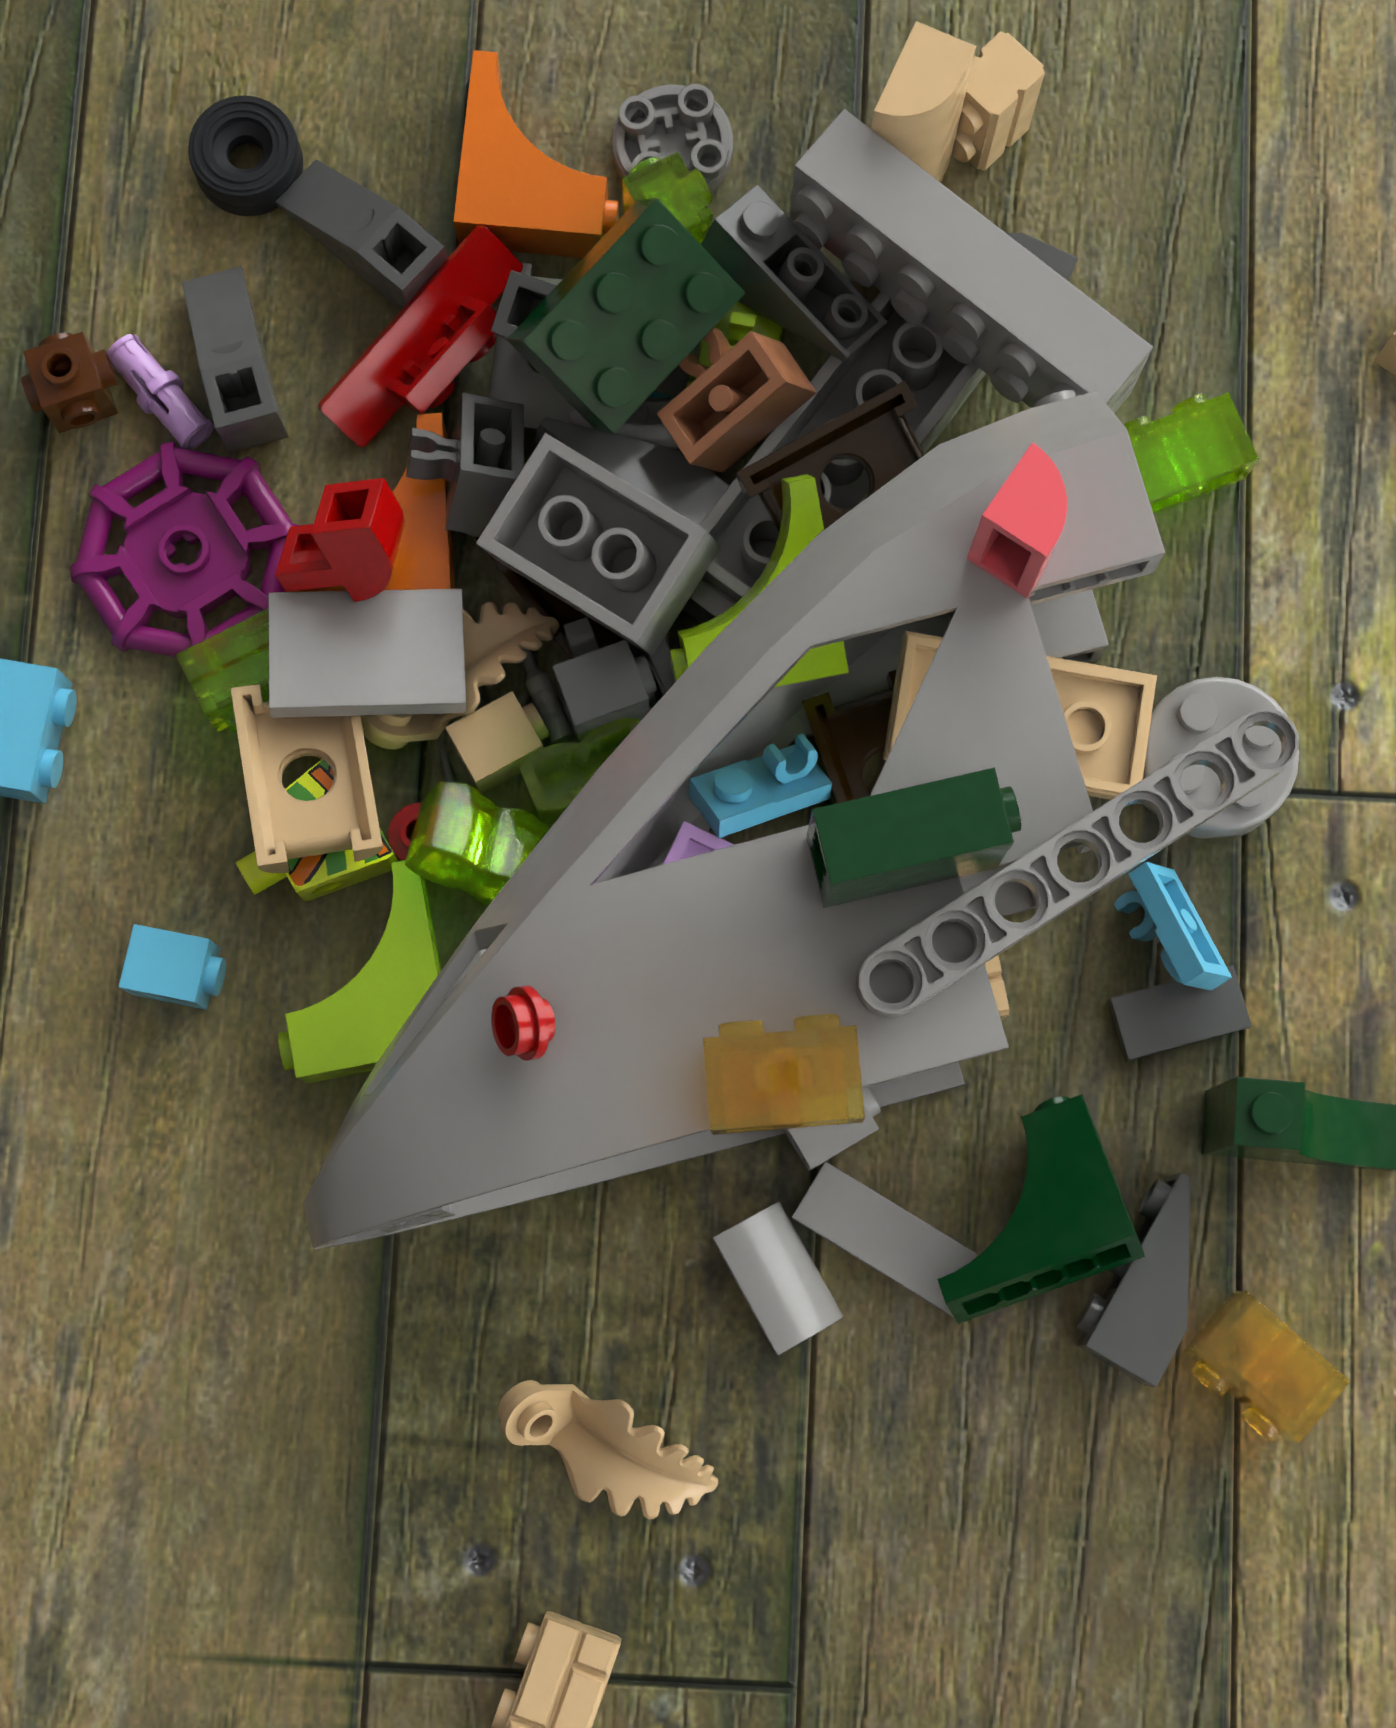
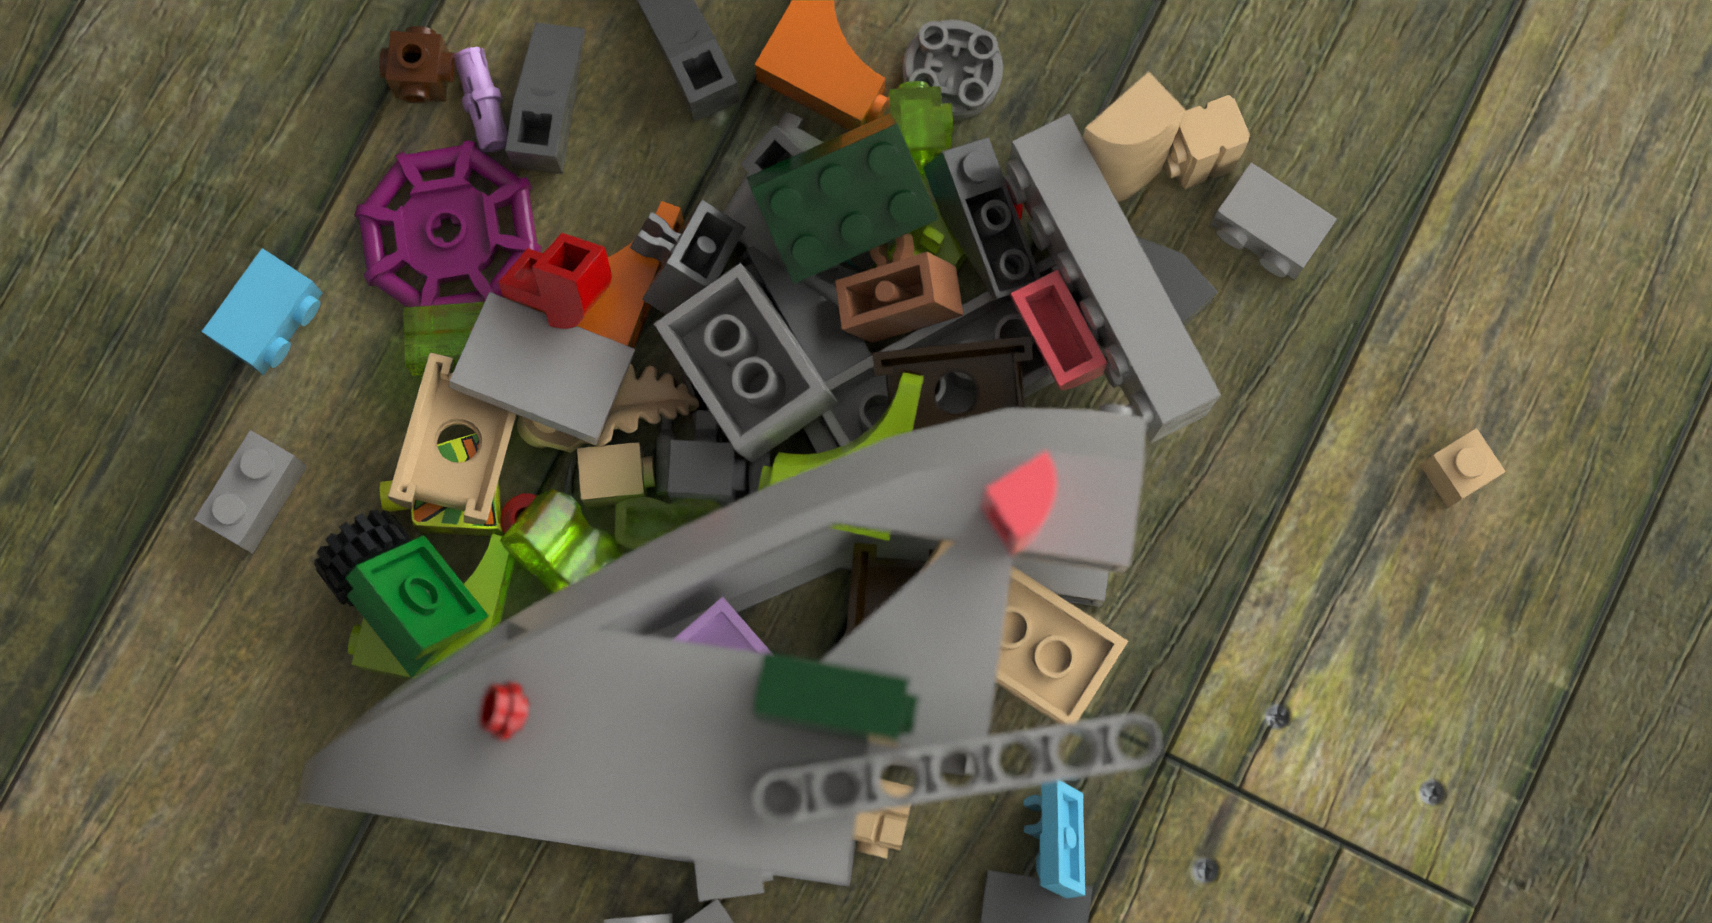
camera: 25 degrees right, 0 degrees up
medium azure brick [119,924,226,1010] -> none
red bracket [318,225,523,447] -> none
medium azure plate [689,733,832,838] -> none
clear yellow brick [703,1014,865,1135] -> none
clear neon green brick [1123,392,1259,514] -> none
light grey plate [1143,677,1299,838] -> none
none -> light grey brick [194,430,307,554]
none -> black tyre [314,510,412,606]
none -> green bracket [346,535,489,678]
none -> coral brick [1010,270,1107,390]
none -> light grey brick [1211,162,1337,280]

